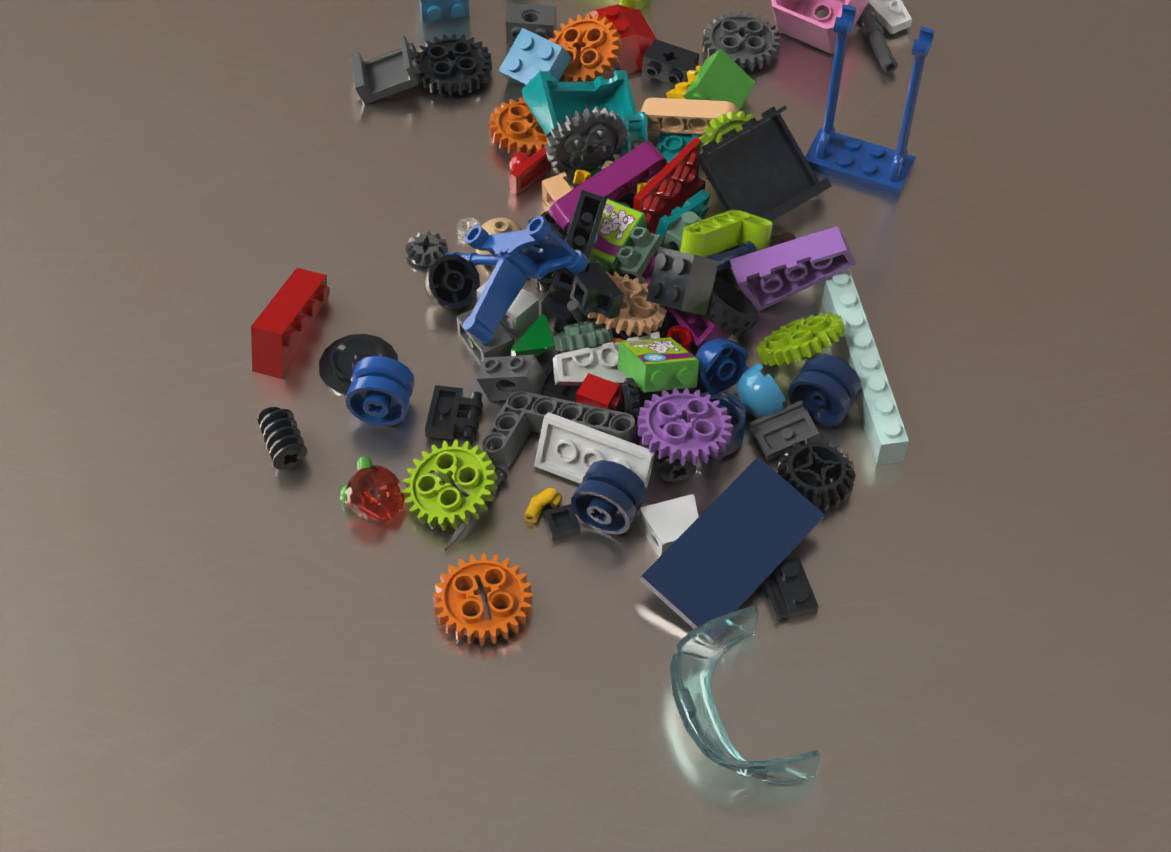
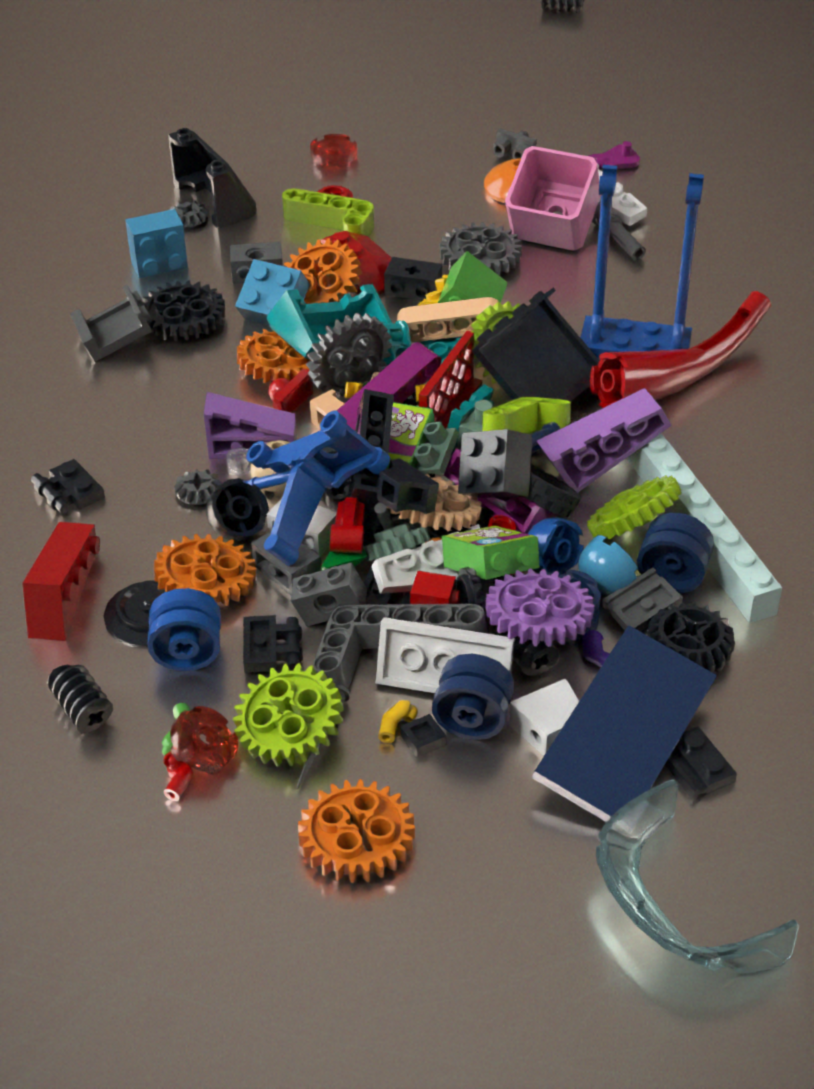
camera: 10 degrees left, 10 degrees down
none -> black plate [31,459,105,514]
none -> orange gear [154,534,256,606]
none -> red arm [163,751,193,801]
none -> medium lavender wedge [204,392,297,459]
none -> red piece [330,497,365,554]
none -> dark purple arm [581,630,610,667]
none -> red brick [590,291,771,408]

